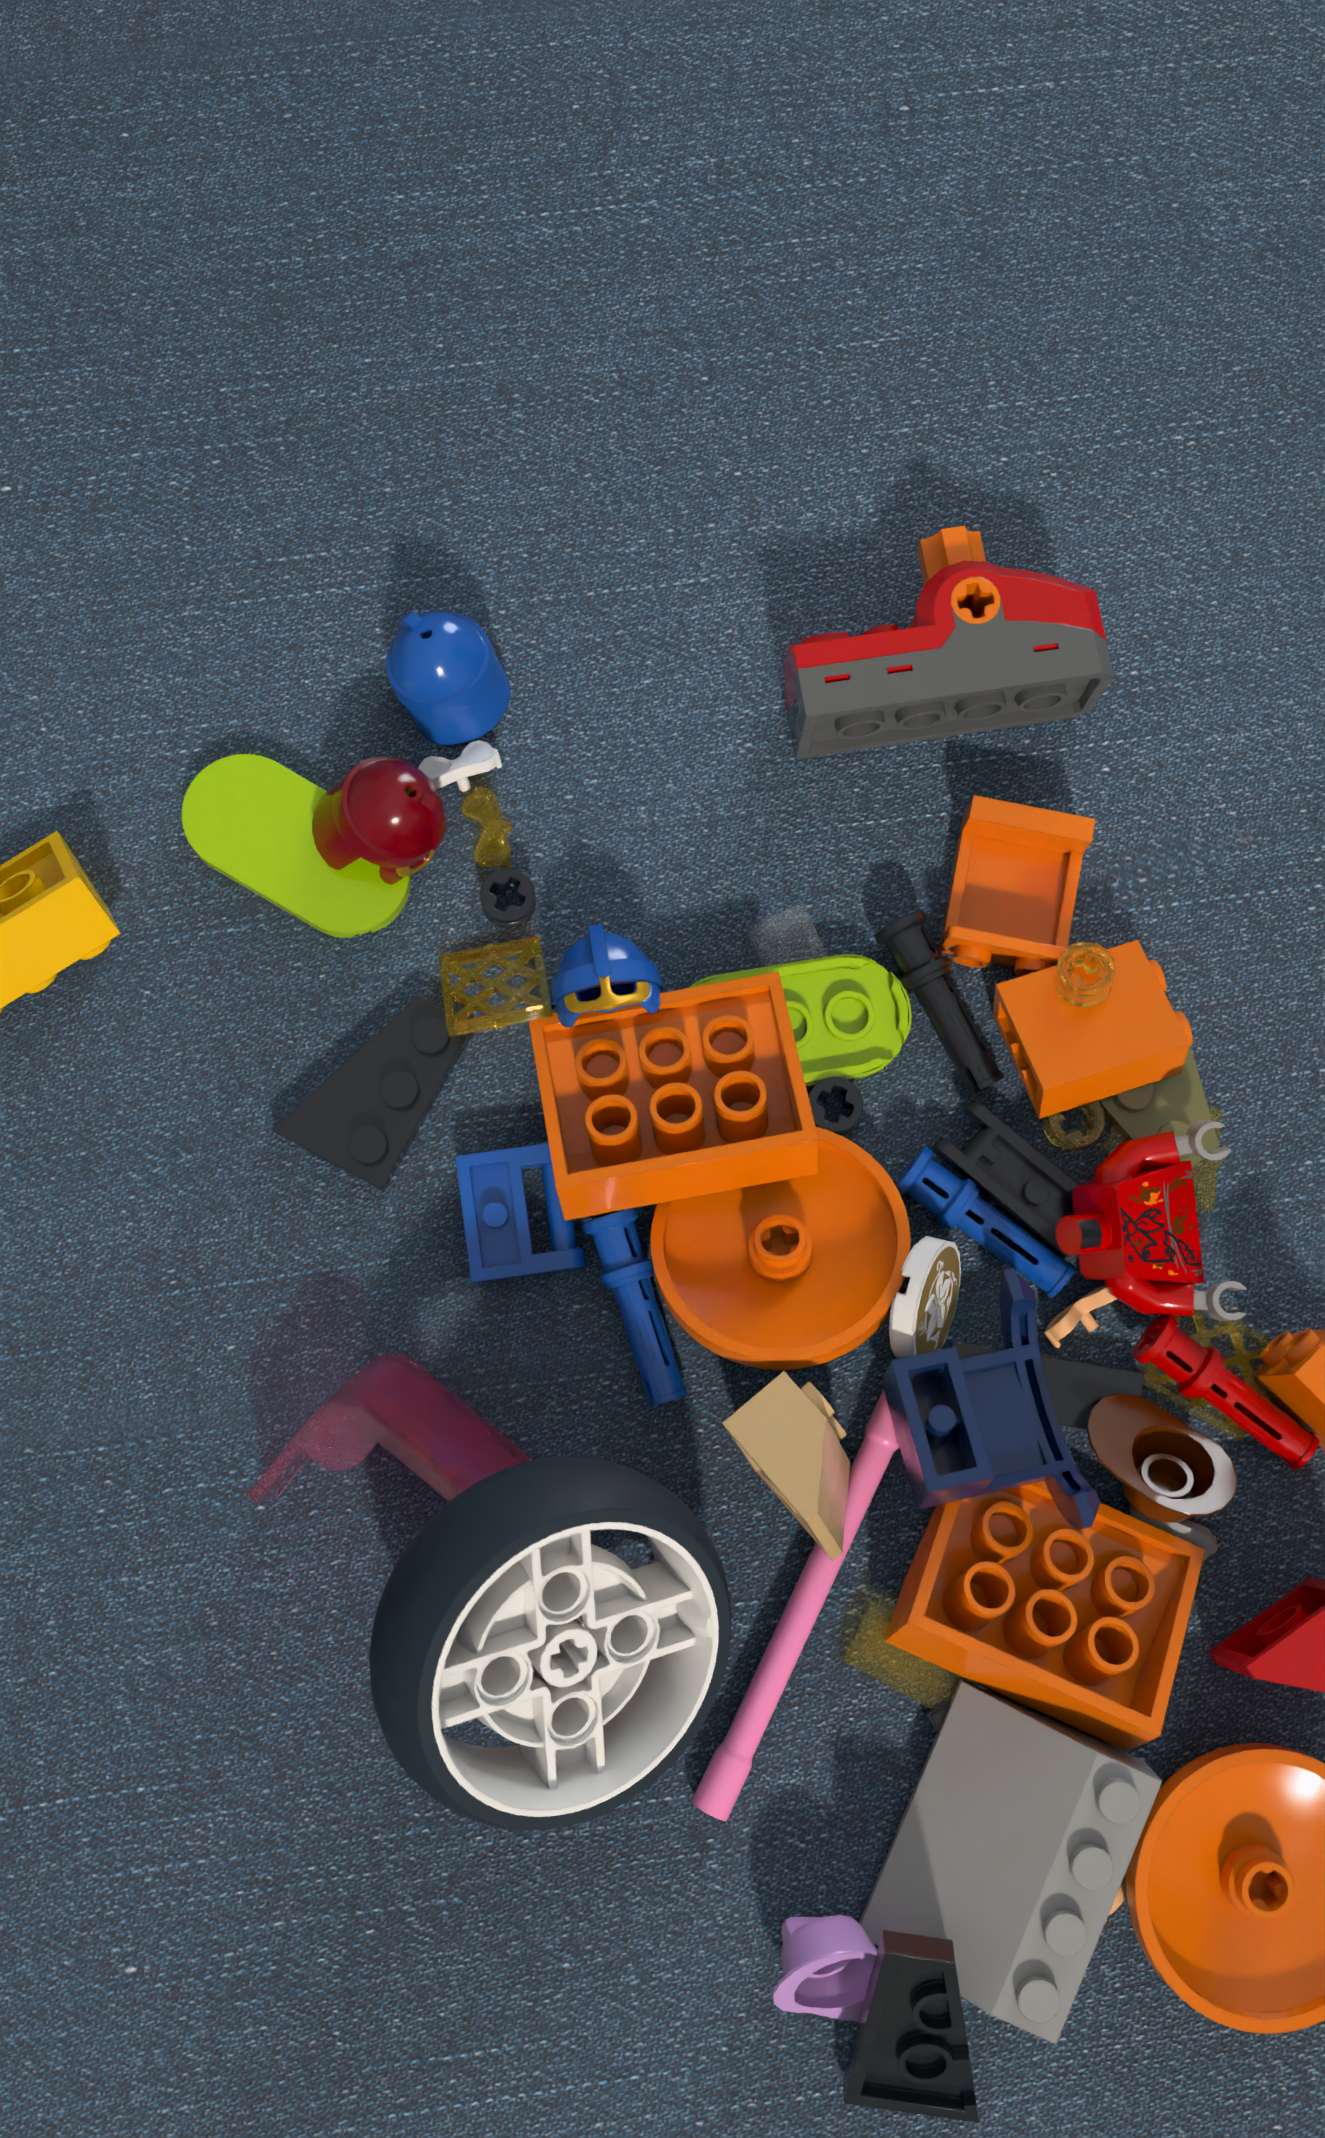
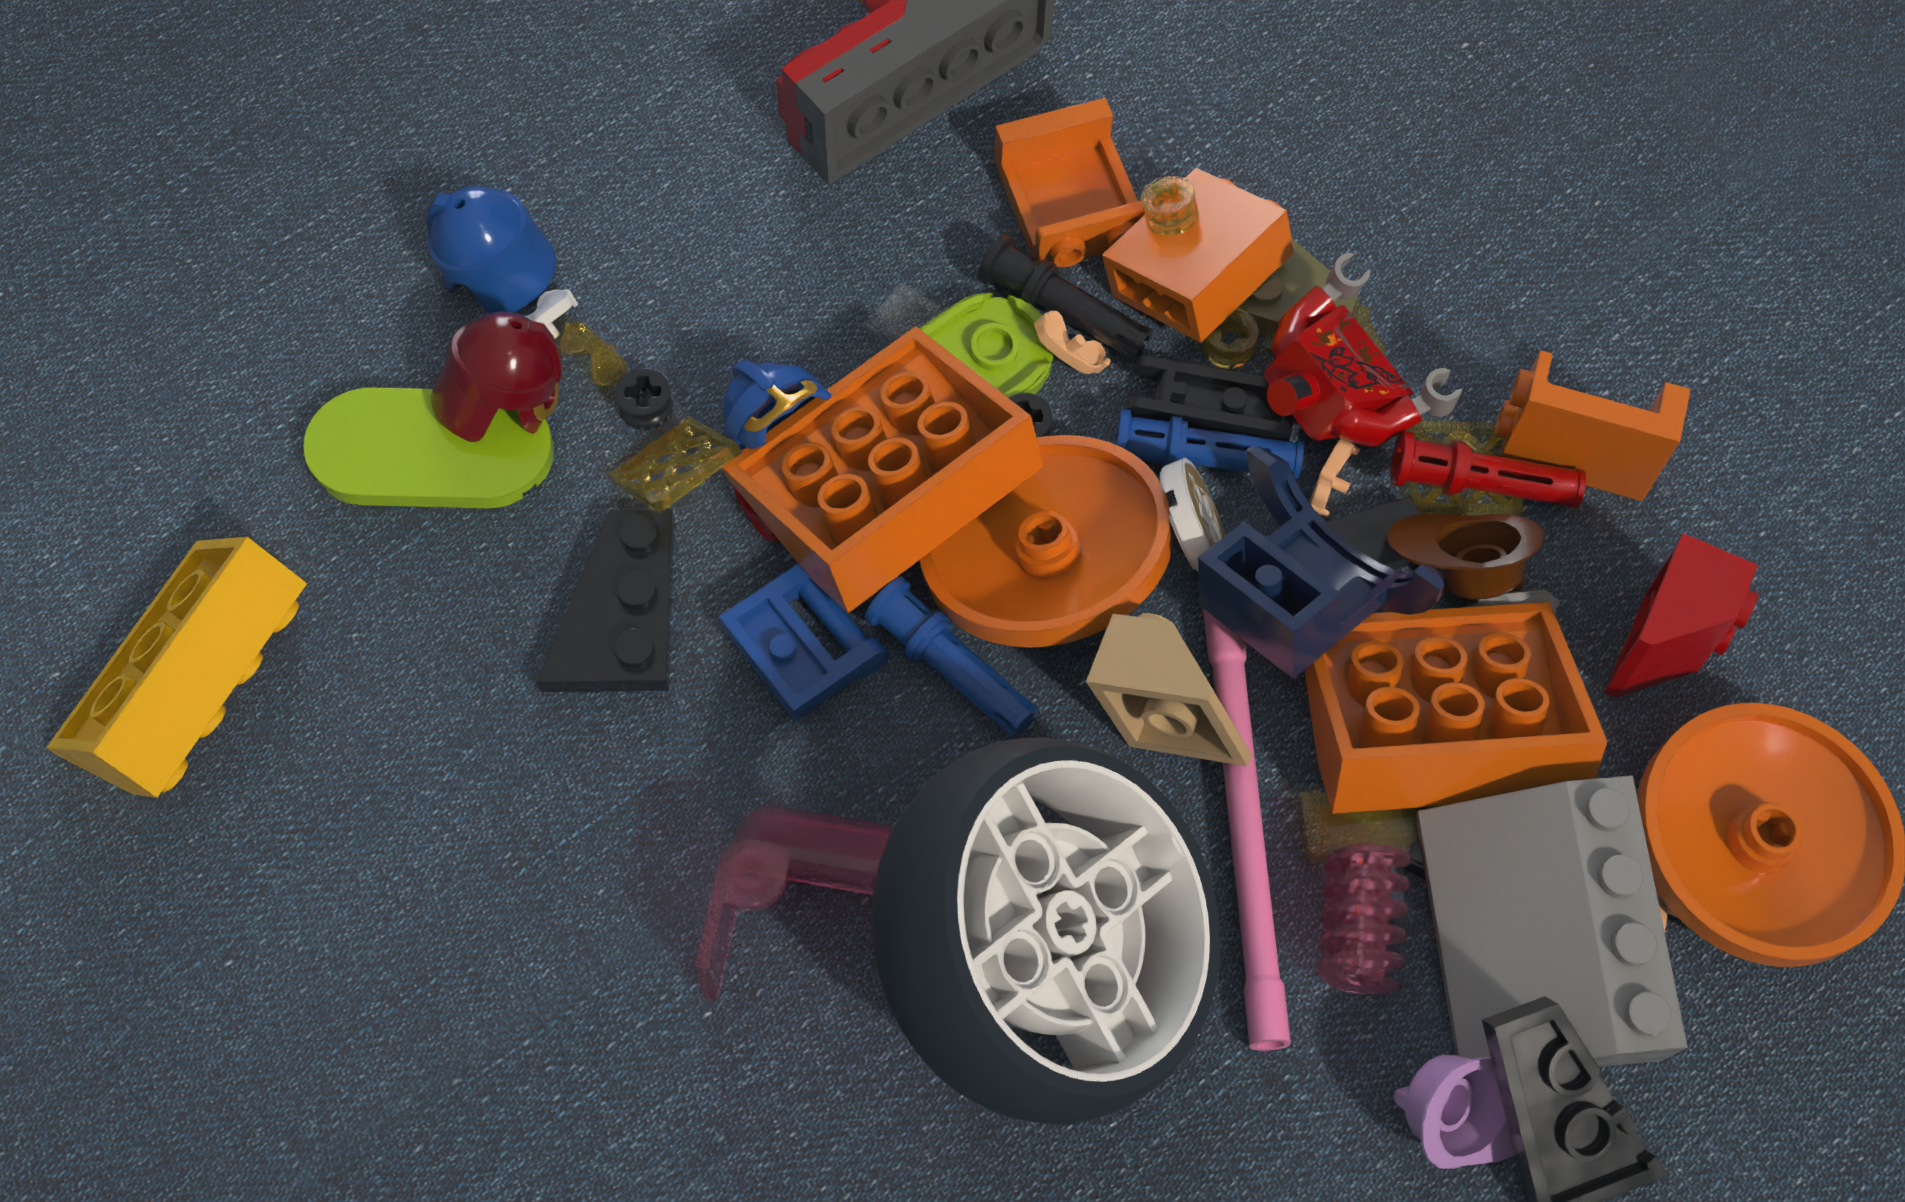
camera: 25 degrees left, 15 degrees down
none -> light nougat piece [1034,311,1111,374]
none -> clear pink piece [1317,843,1411,994]

